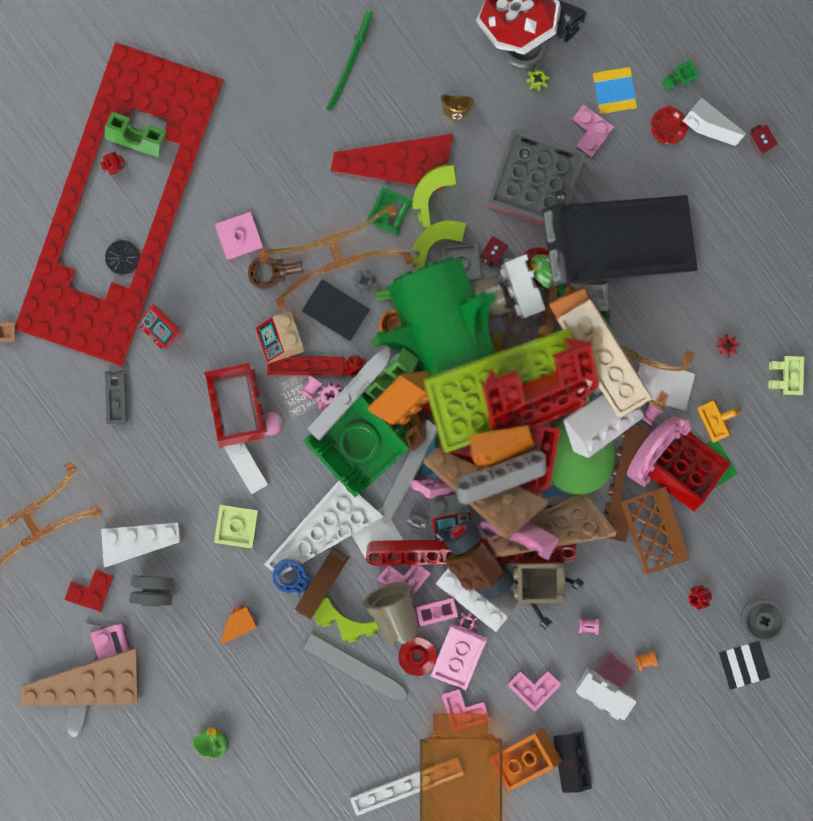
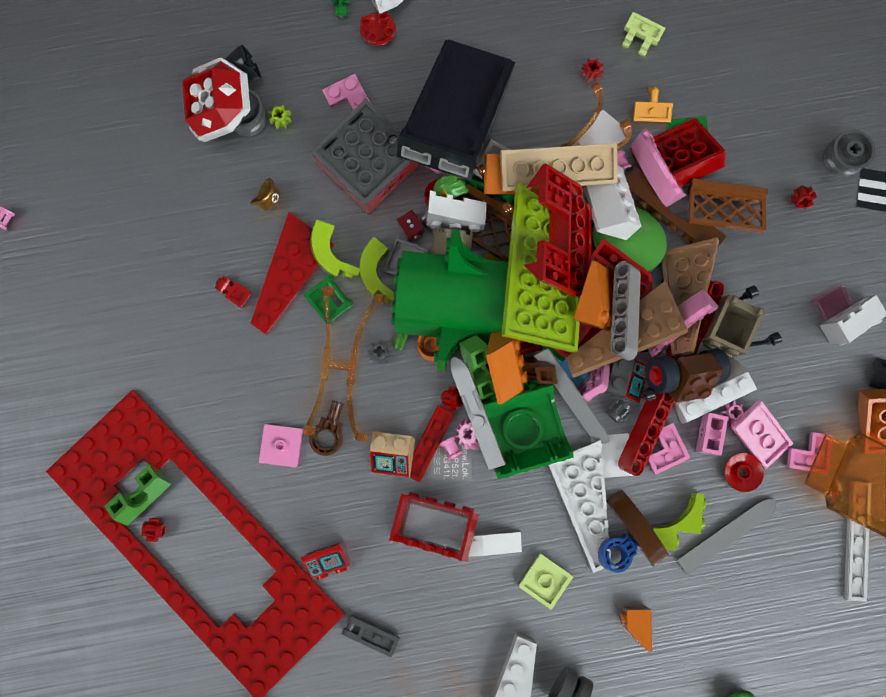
camera: 65 degrees left, 5 degrees down
black wheel [105,240,140,275] -> none
bright pink piece [261,412,283,435] -> none
black tile [302,279,370,342] -> none
green sword [326,11,373,111] -> none
dark tan piece [364,582,421,645] -> none
bright pink plate [507,671,562,712] -> none
bright pink bush [578,616,599,635] -> none
sticker [593,67,637,114] -> none
orange bush [634,649,658,672] -> none
none -> red plate [215,275,252,308]

